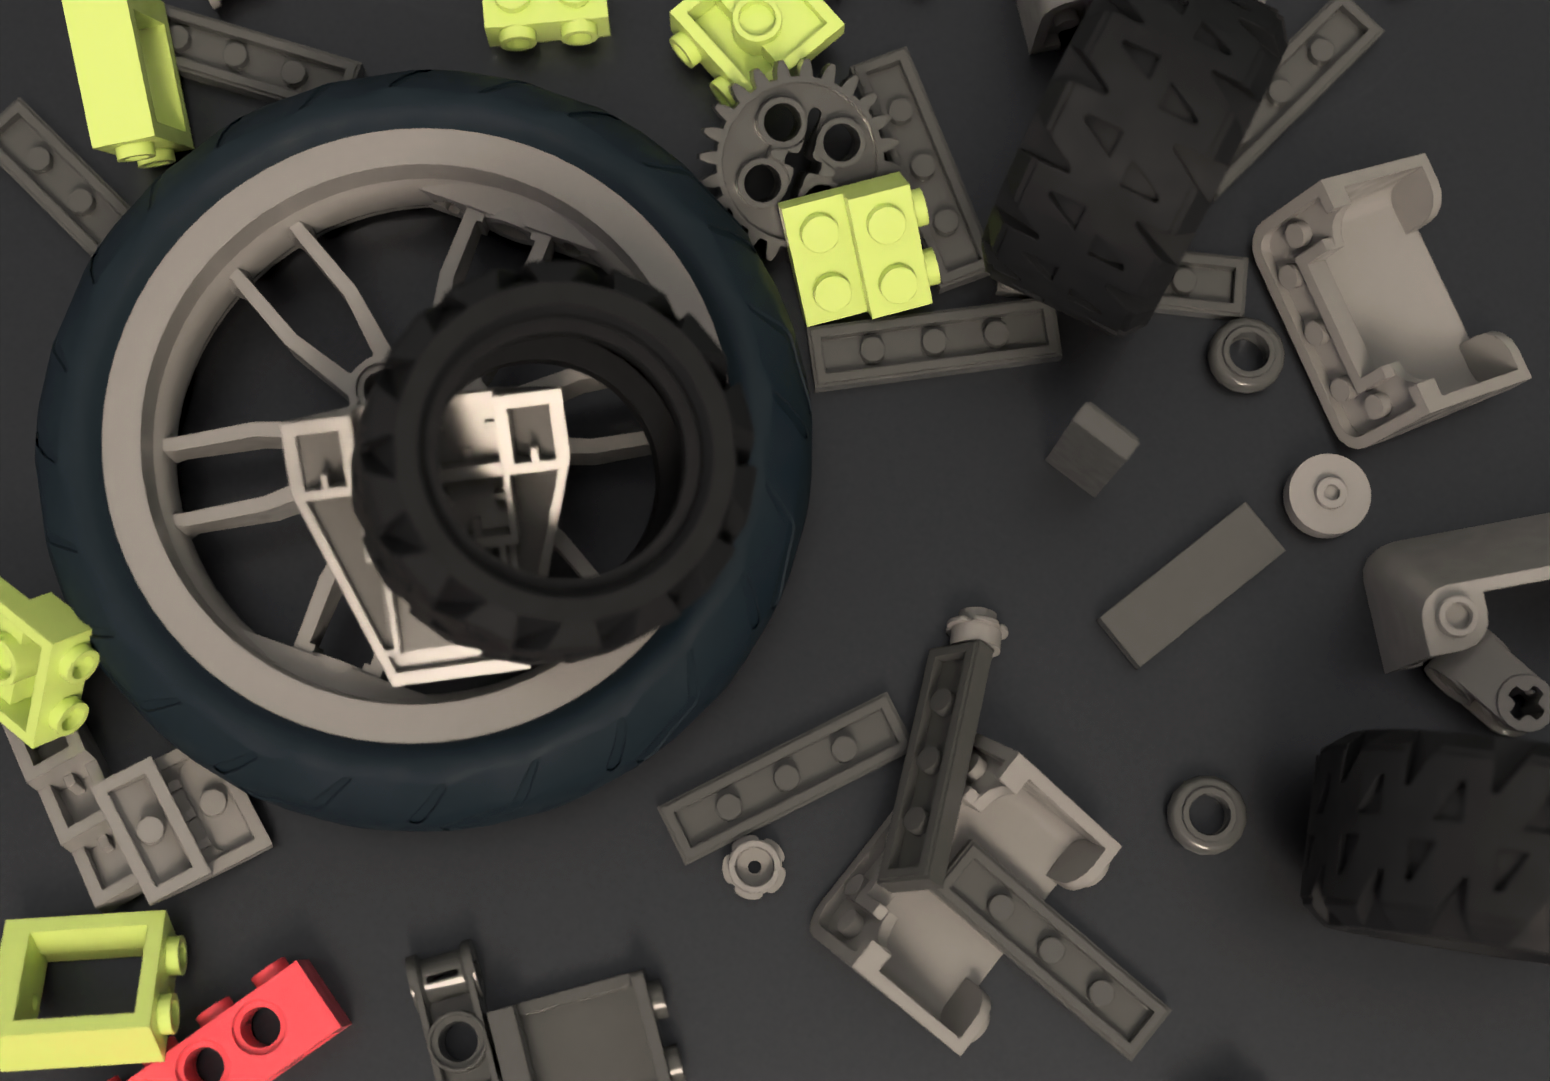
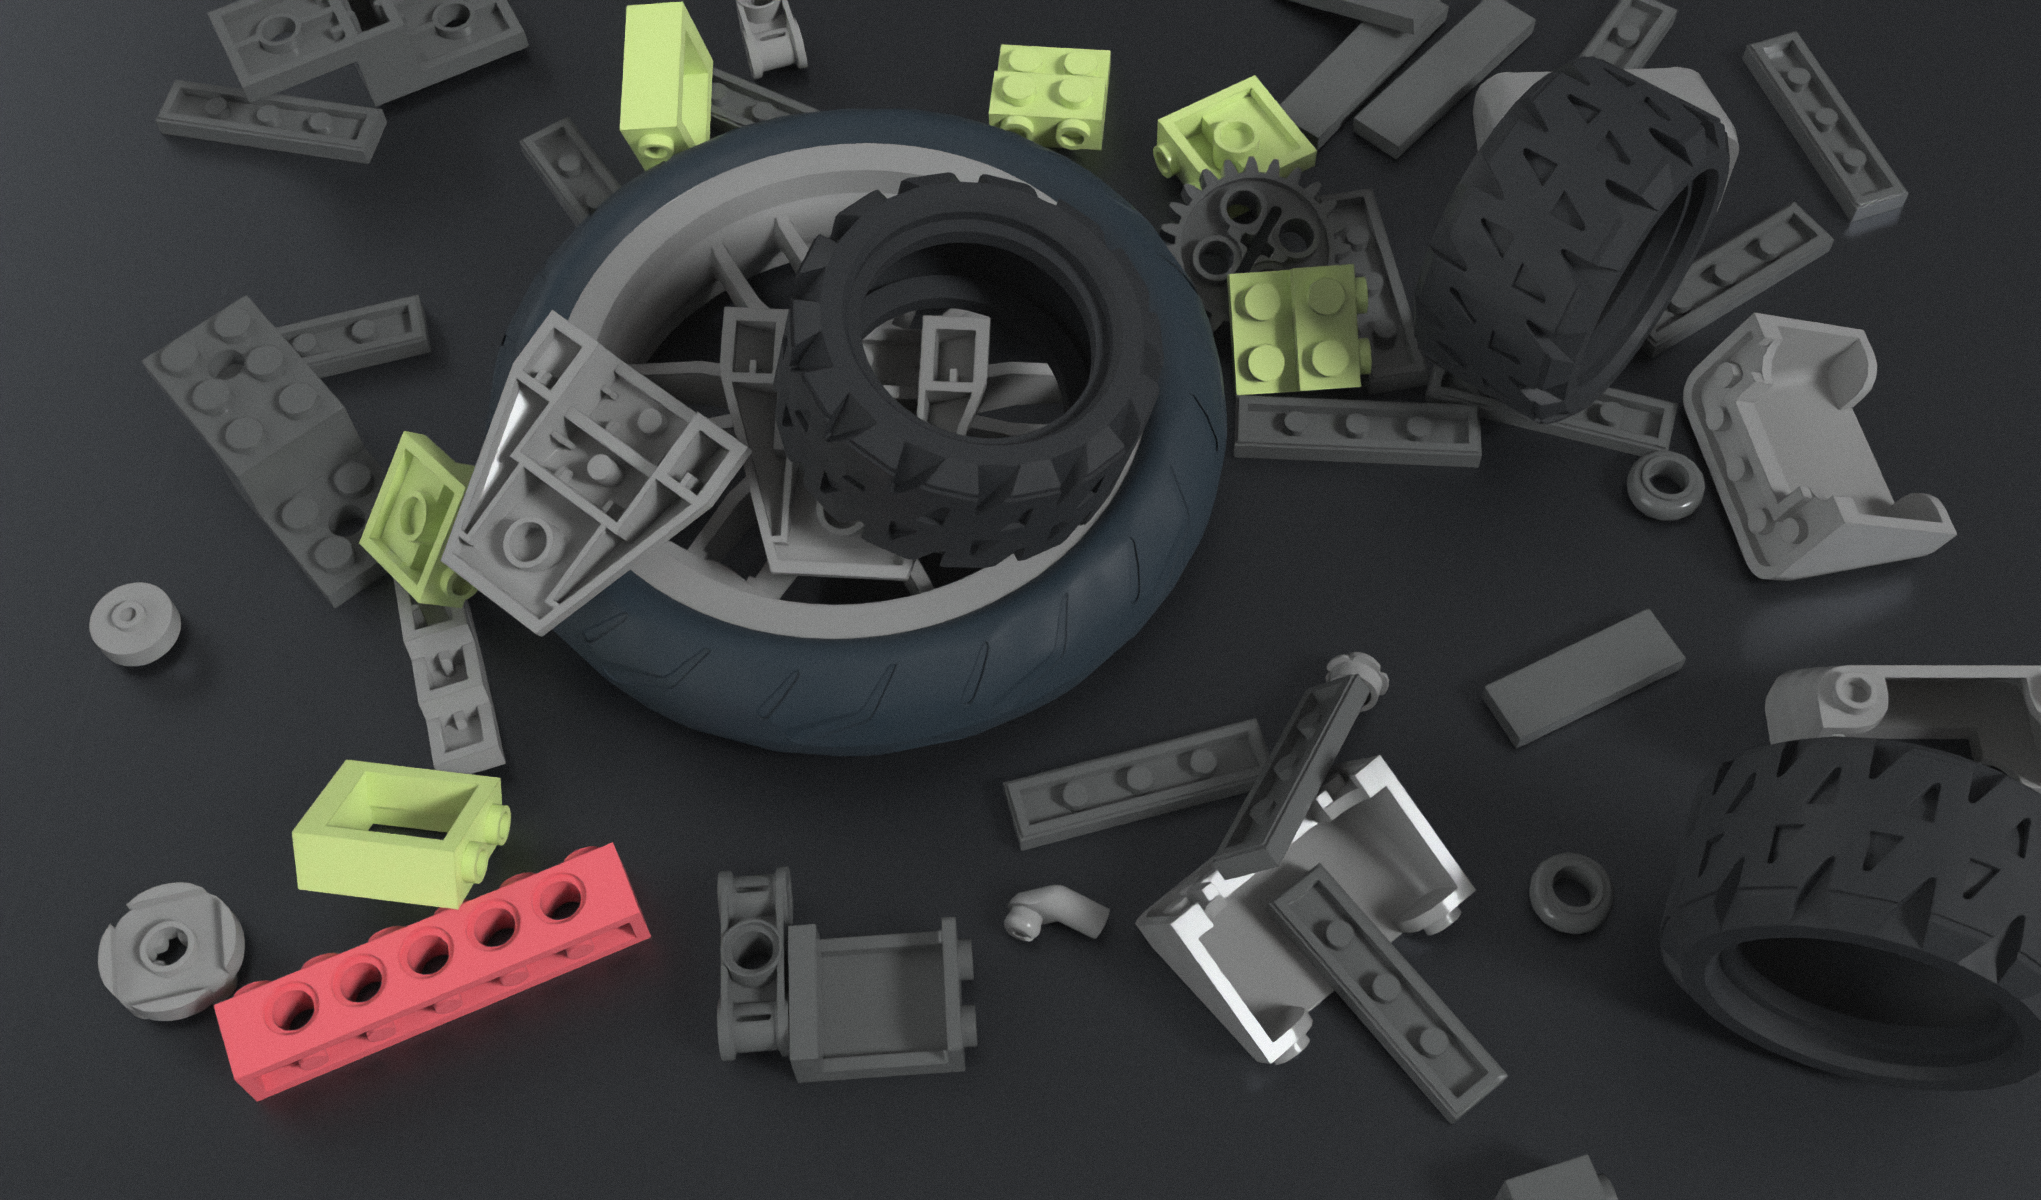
camera: 20 degrees right, 20 degrees down
light grey slope [90,748,273,906] -> none
light grey plate [722,835,786,900] -> none
dark grey tile [1045,402,1140,498] -> none
light grey wheel [1283,453,1371,539] -> none
none -> light grey wedge [441,310,752,637]
none -> light grey arm [1004,884,1110,941]

